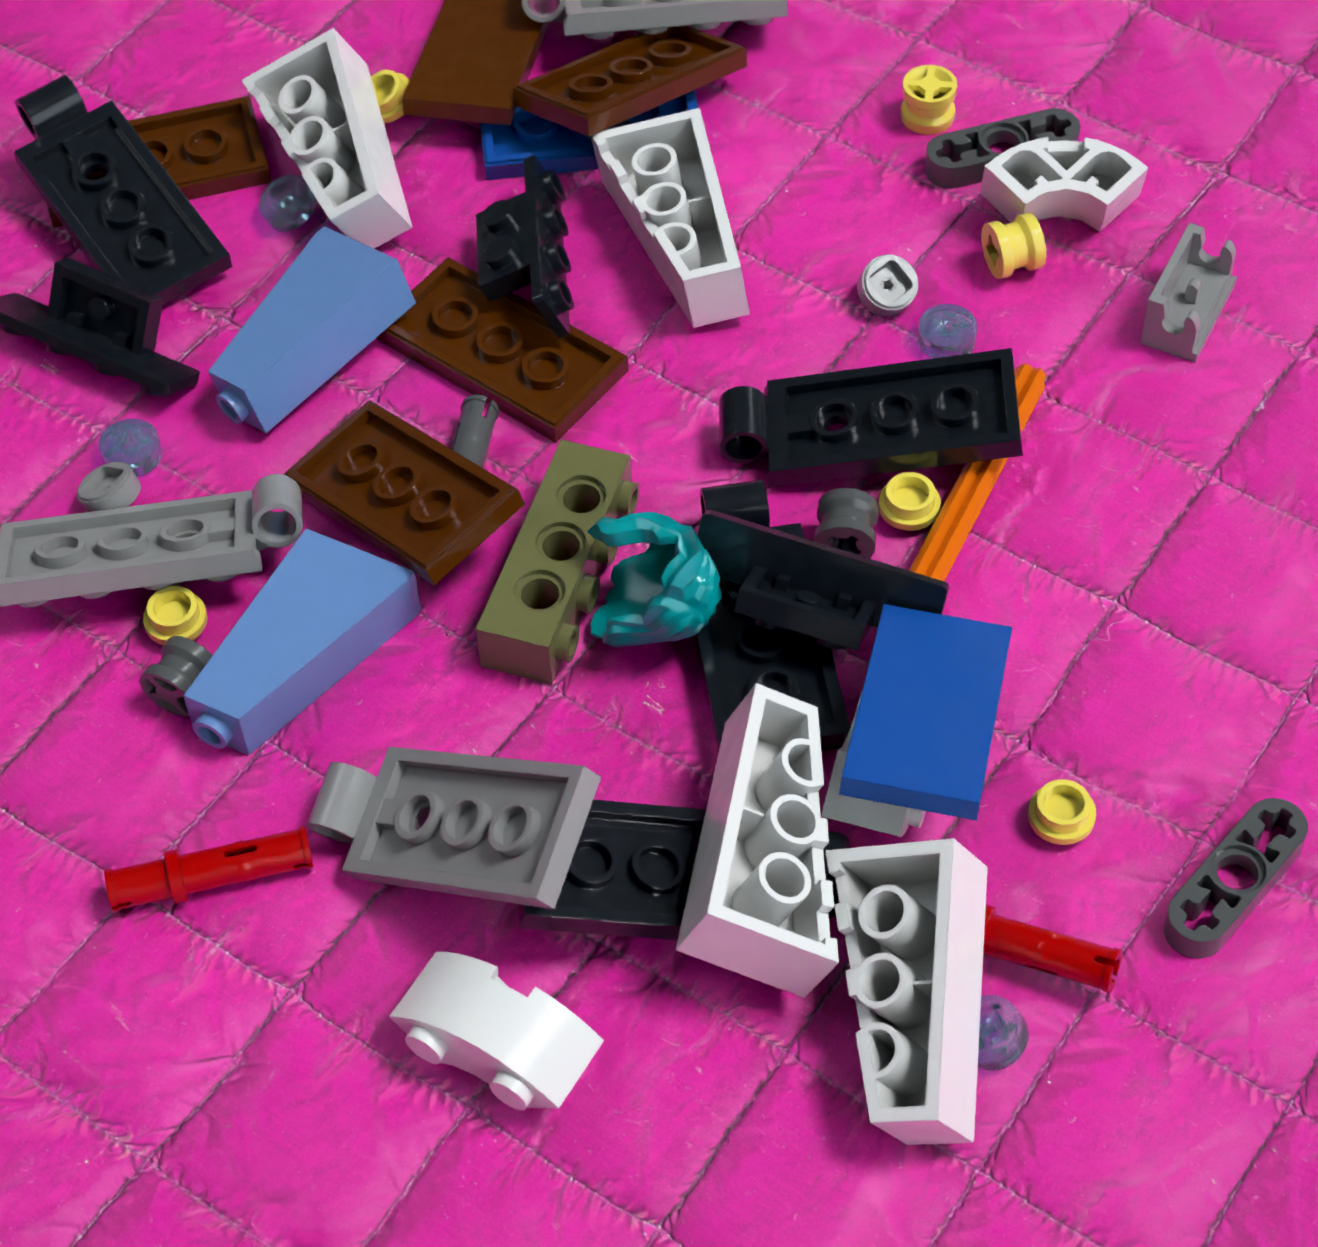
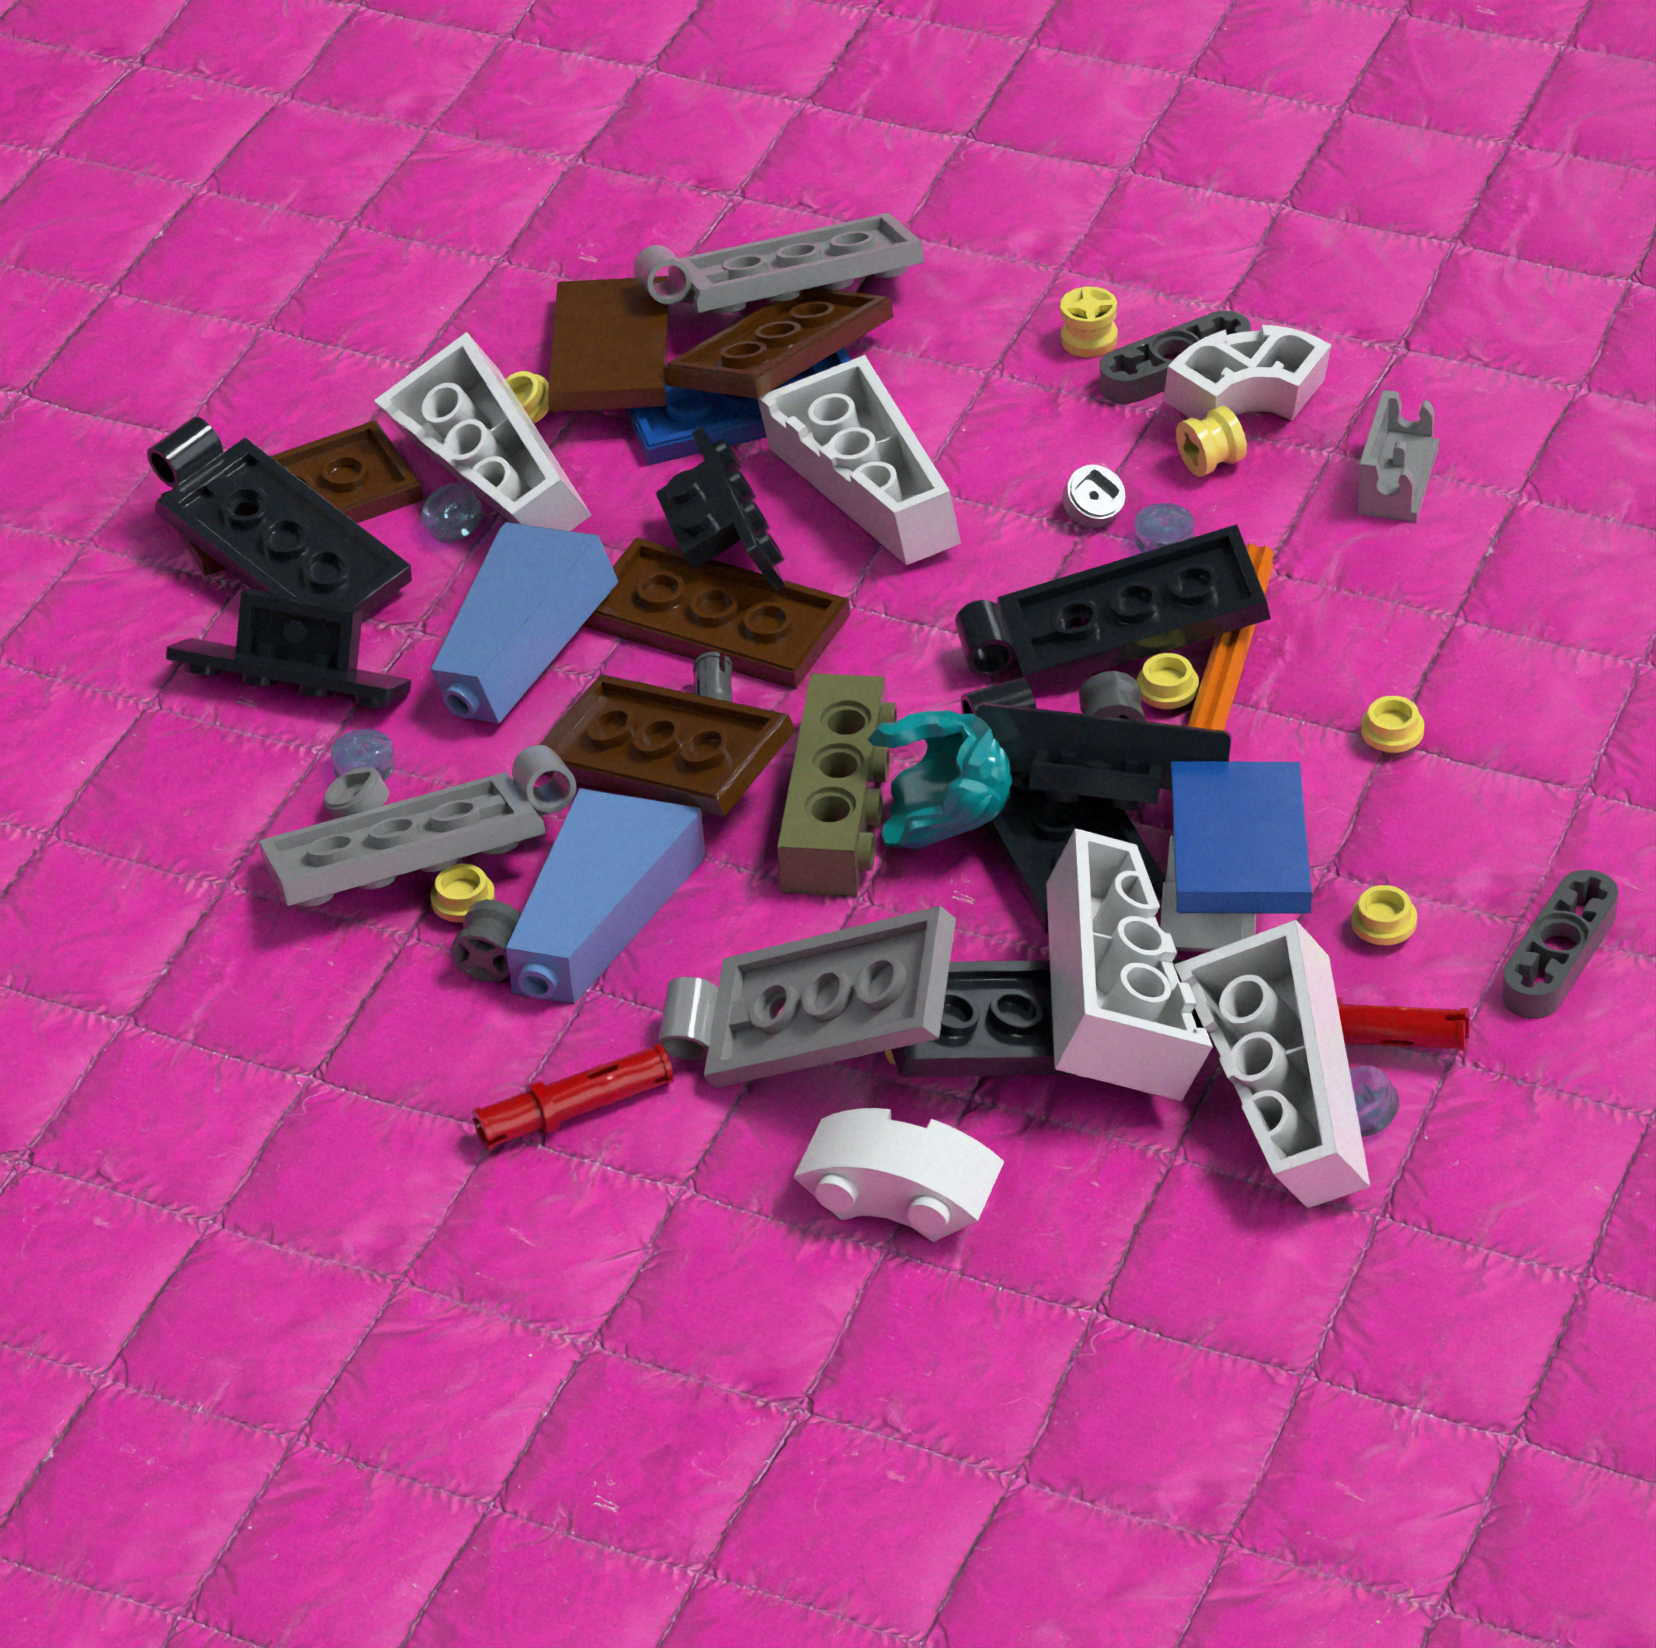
camera: 10 degrees left, 10 degrees down
none -> light yellow plate [1361,696,1424,753]

